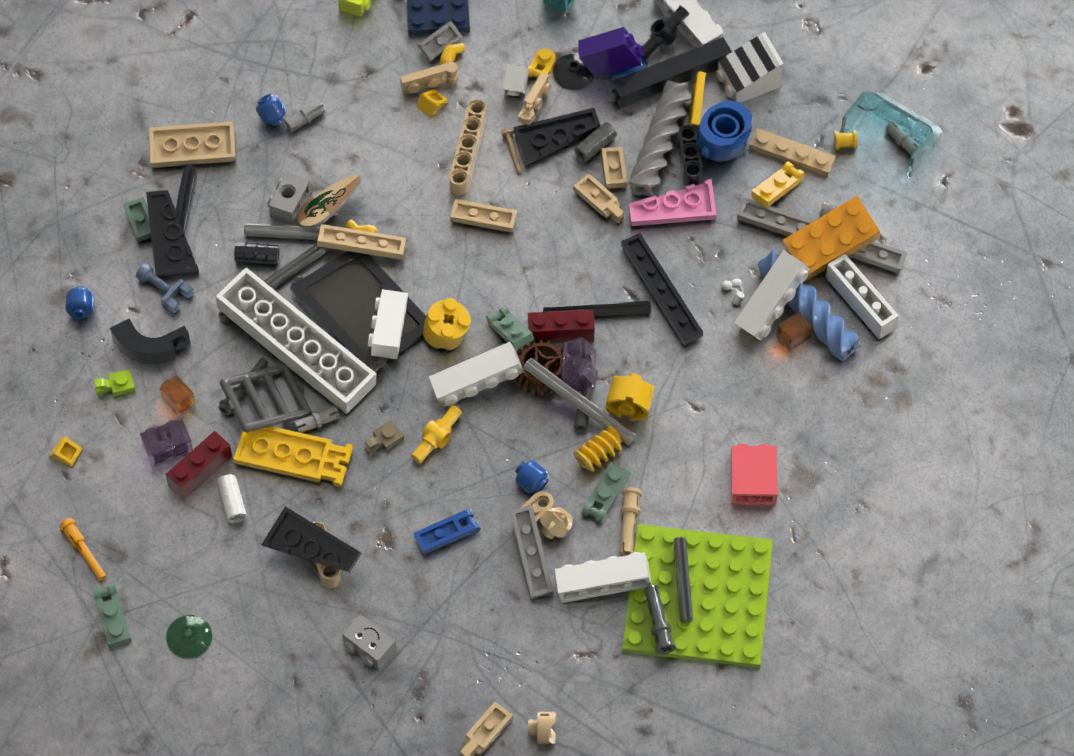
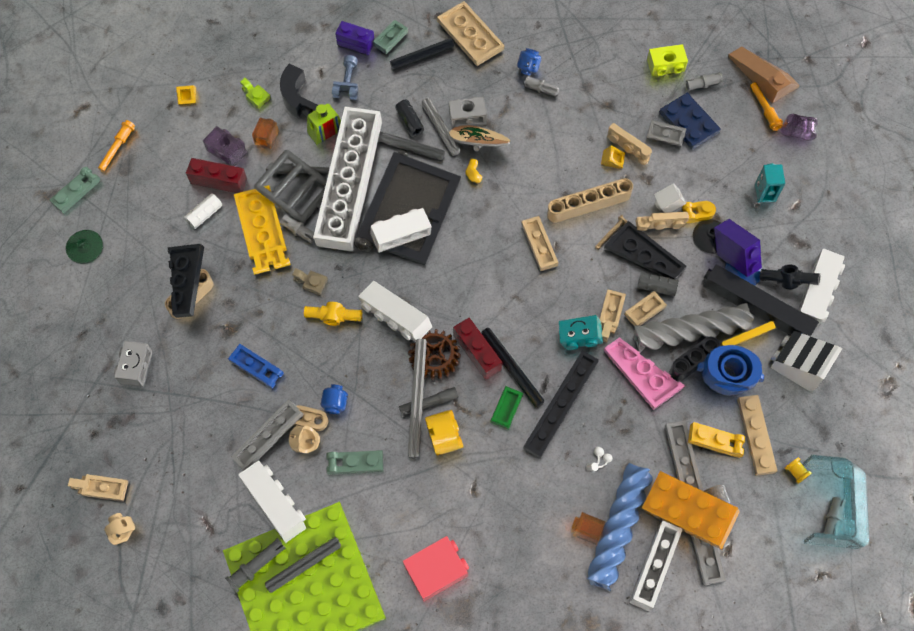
camera: 60 degrees right, 5 degrees up
blue head [65,286,95,320] -> none
black wing [146,190,199,277] -> none
tan plate [317,224,406,260] -> none
yellow brick [423,298,471,350] -> none
yellow arm [439,43,465,65] -> none
sand green plate [486,306,534,350] -> none
clear purple brick [562,337,596,392] -> none
yellow piece [573,426,622,472] -> none
tan pin [619,487,642,556] -> none
white brick [734,250,810,341] -> none
none -> lime torso [307,104,341,145]
none -> dark purple brick [335,21,375,55]
none -> green tile [490,386,524,430]
none -> teal brick [559,315,603,350]

